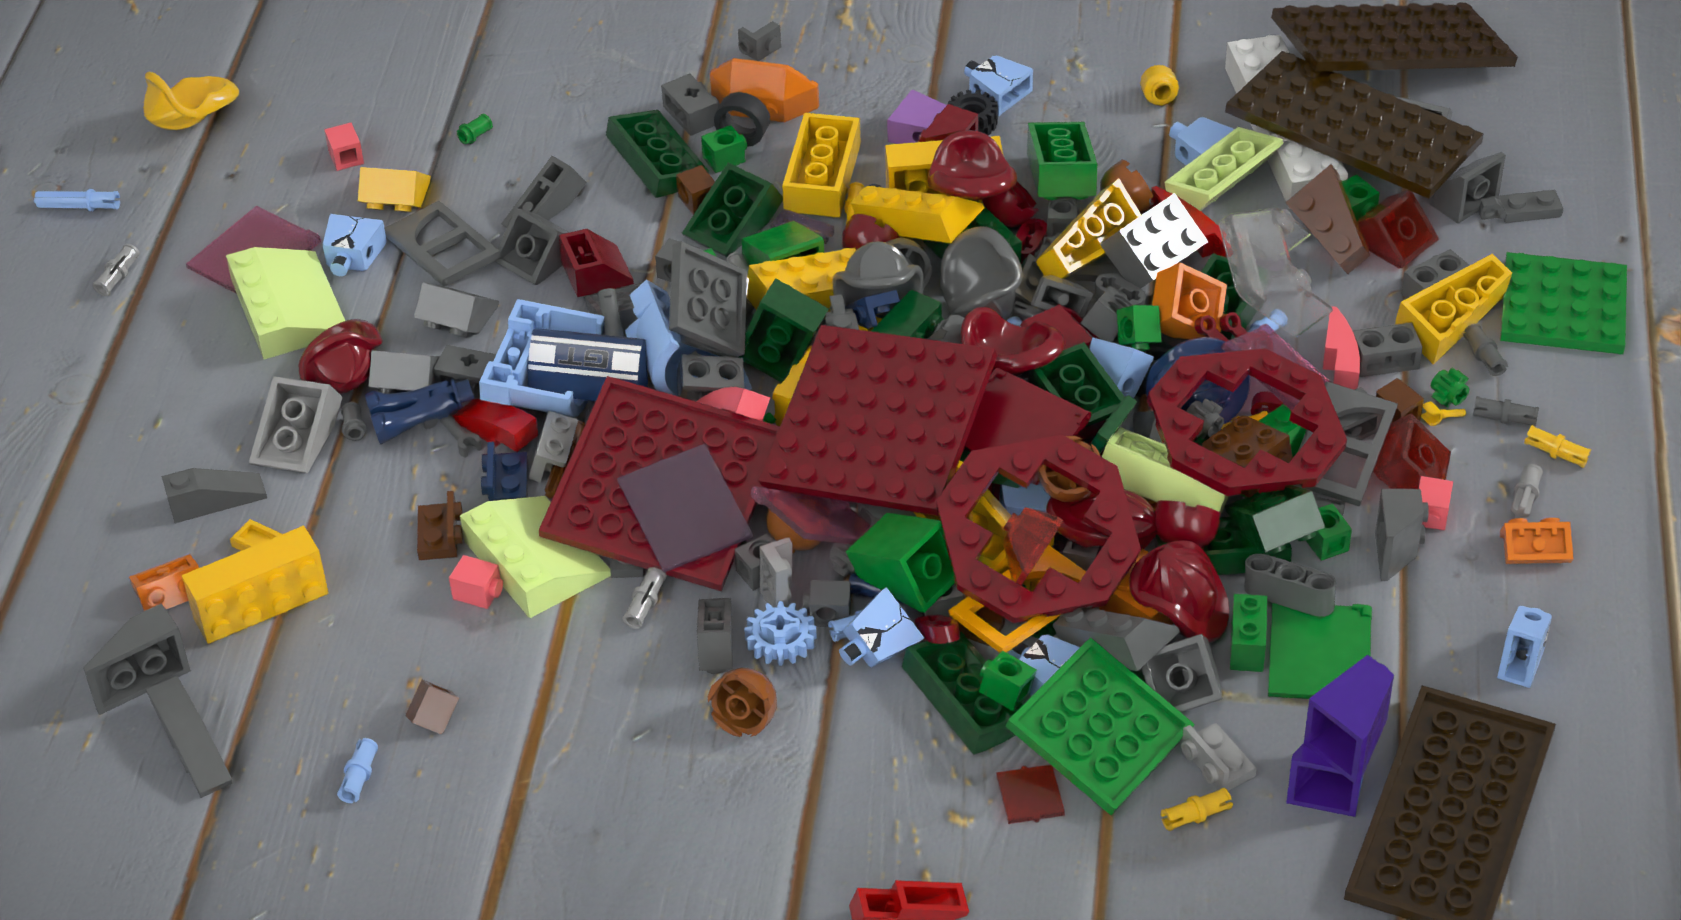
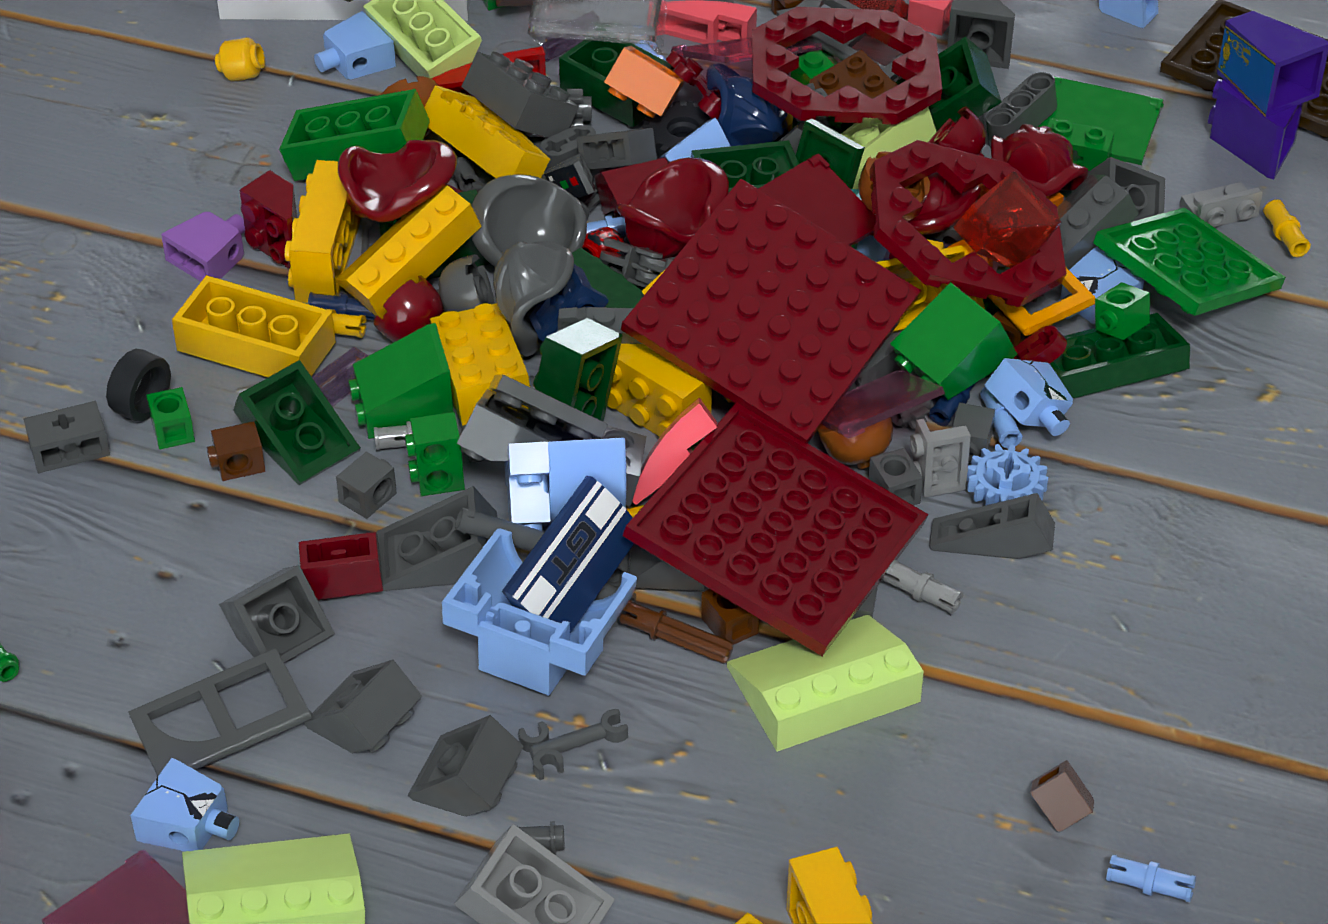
camera: 80 degrees left, 0 degrees up
dark red piece [298,319,383,394] -> none
yellow slope [358,167,431,212] -> none
dark blue piece [365,379,475,445] -> none
reddish brown bracket [417,491,463,560] -> none
dark grey brick [433,345,496,399] -> none
coral brick [449,555,503,609] -> none
red slope [452,399,538,452] -> none
dark blue bracket [481,442,528,501] -> none
dark grey slope [501,156,587,228] -> none
light grey bracket [528,411,578,482] -> none
dark green slope [606,109,709,198] -> none
clear purple piece [617,444,753,573] -> none
dark orange cylinder [707,668,777,737] -> none
orange wedge [710,58,819,122] -> none
black tyre [948,90,998,135] -> none
light blue torso [964,55,1033,116] -> none
clear red piece [996,765,1065,824] -> none
green brick [1117,305,1162,351] -> none

